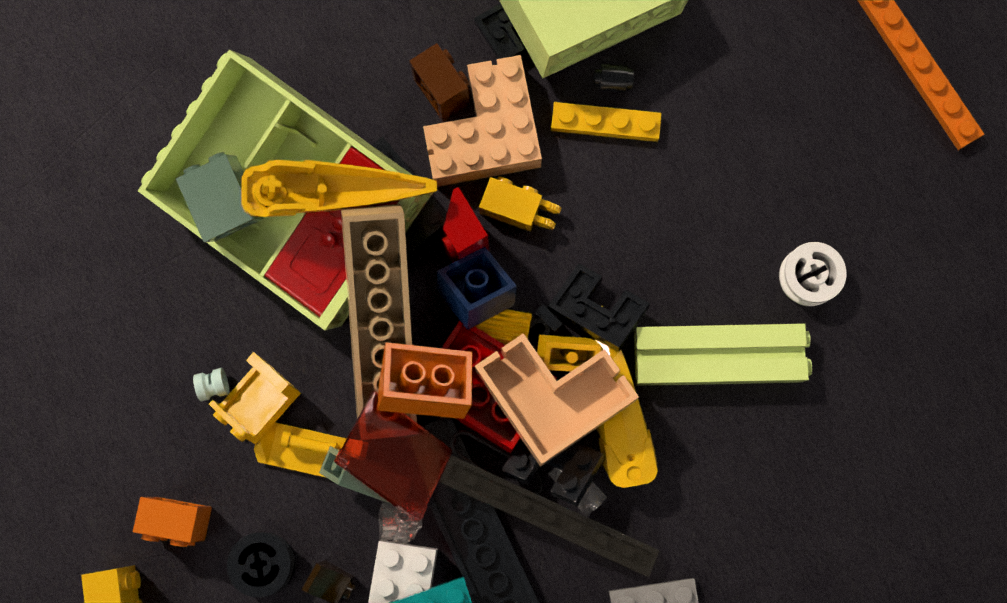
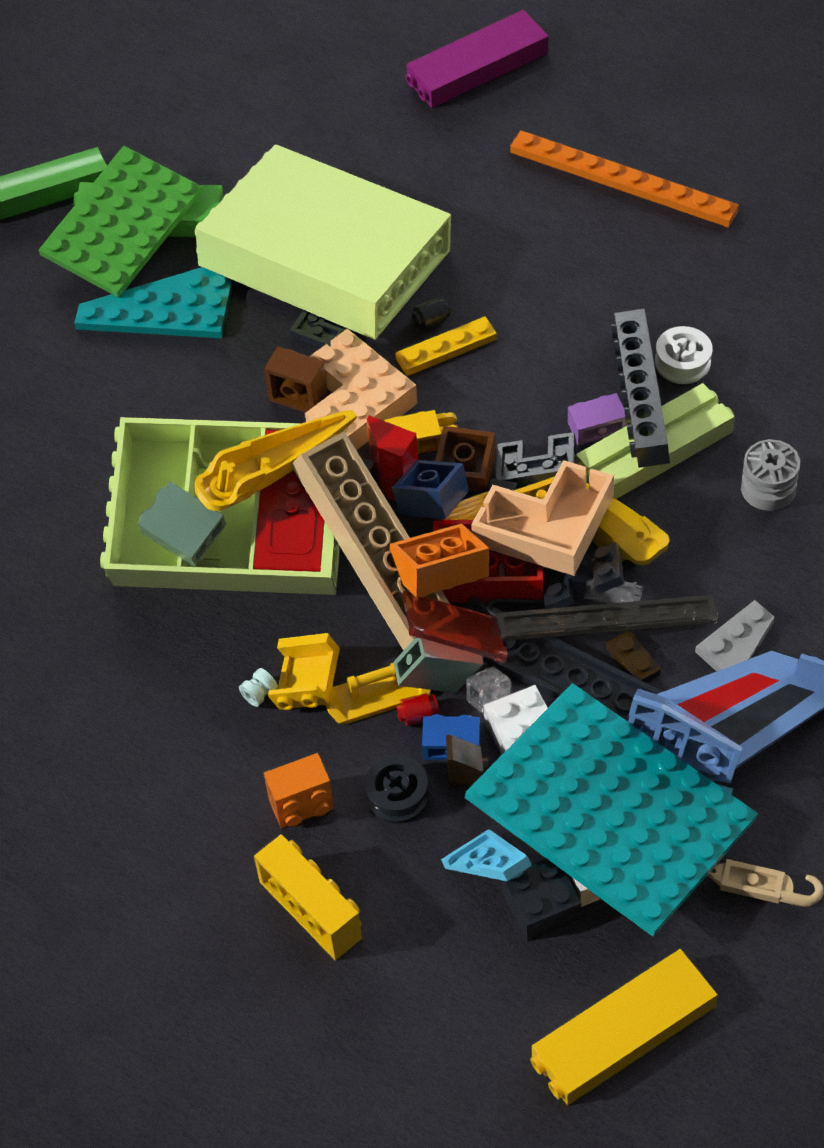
camera: 30 degrees left, 25 degrees down
none -> red brick [396,693,439,726]
none -> blue brick [422,714,480,760]
none -> reddish brown brick [435,426,497,493]
none -> medium lavender brick [568,393,627,446]
none -> dark brown plate [606,630,661,683]
none -> black brick [611,309,670,468]
none -> light grey wheel [741,439,800,511]

